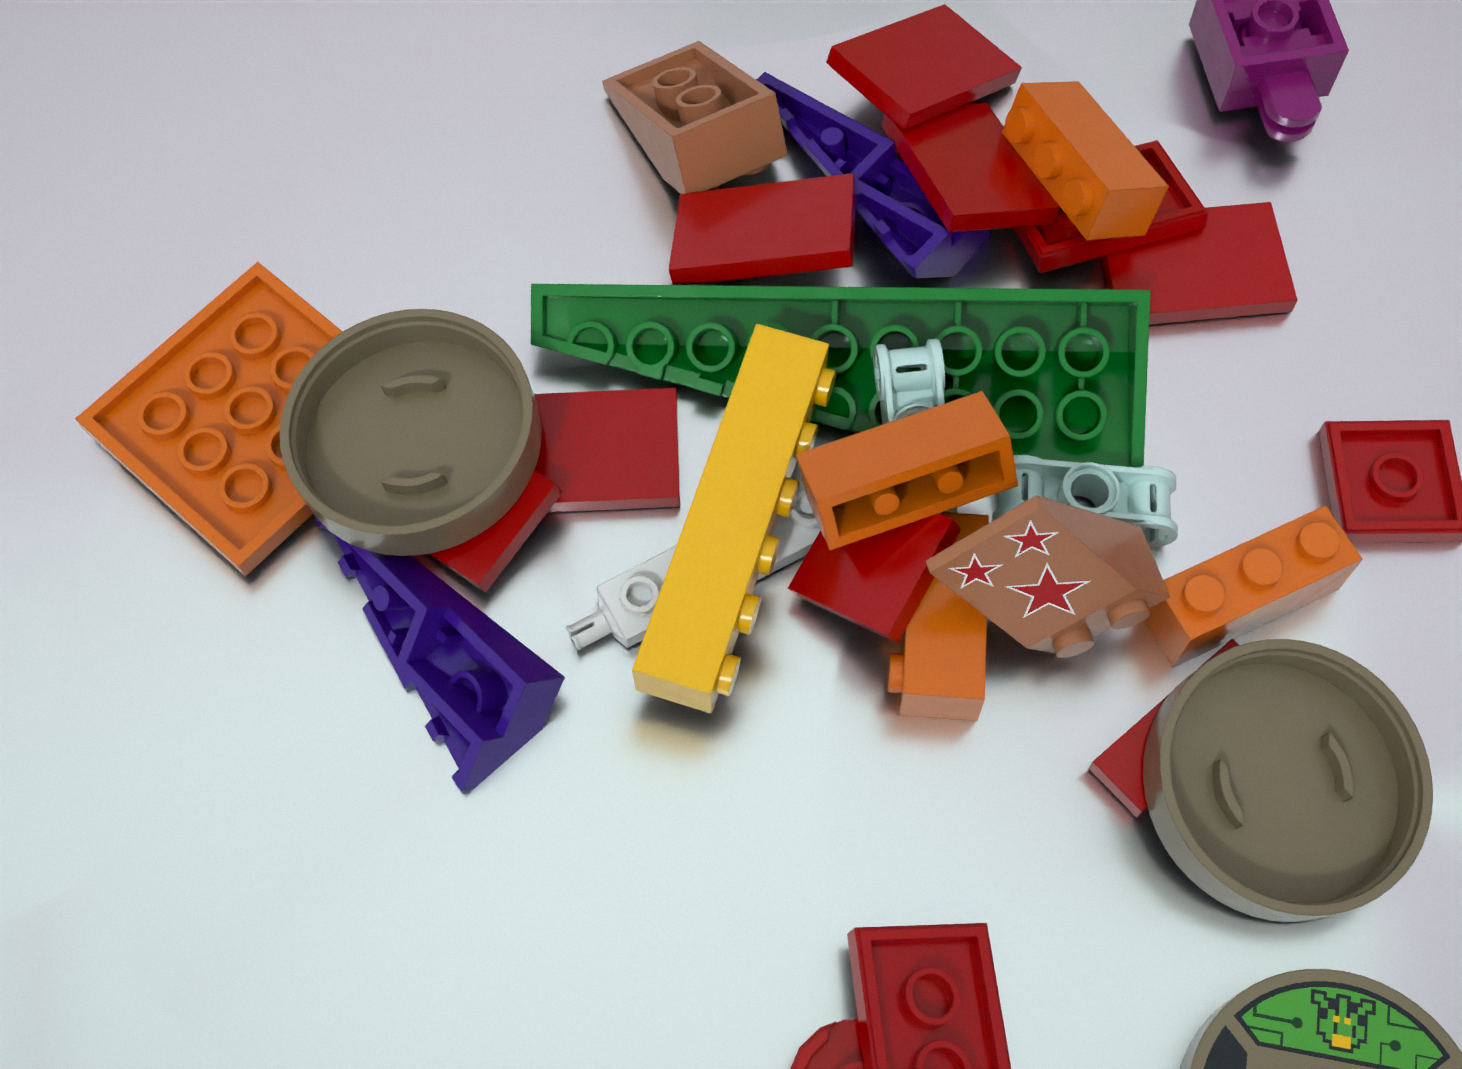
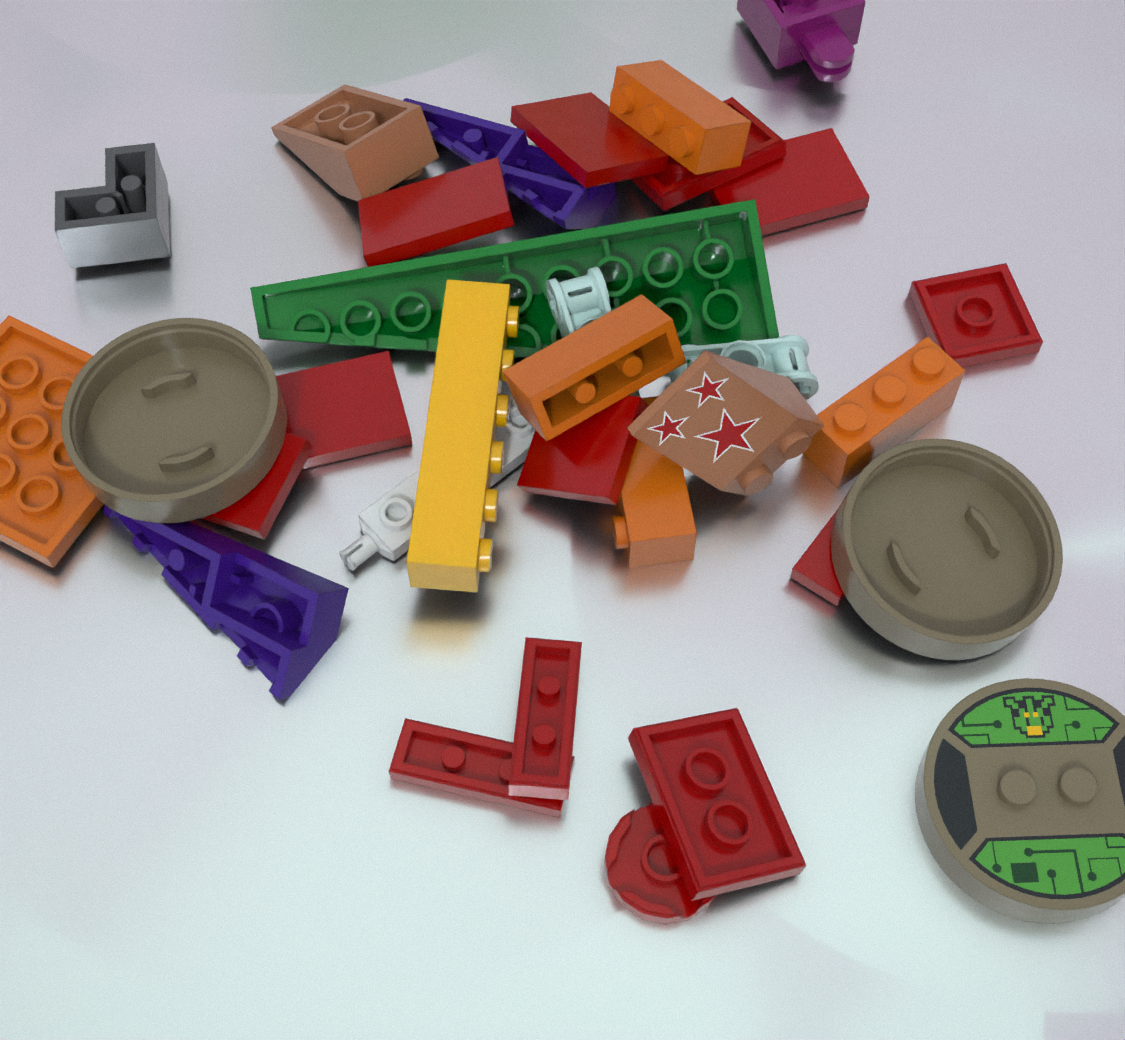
camera: 15 degrees left, 5 degrees down
red tile [826,4,1022,130] -> none
none -> dark grey brick [55,143,170,268]
none -> red tile [388,718,575,818]
none -> red tile [508,637,582,800]

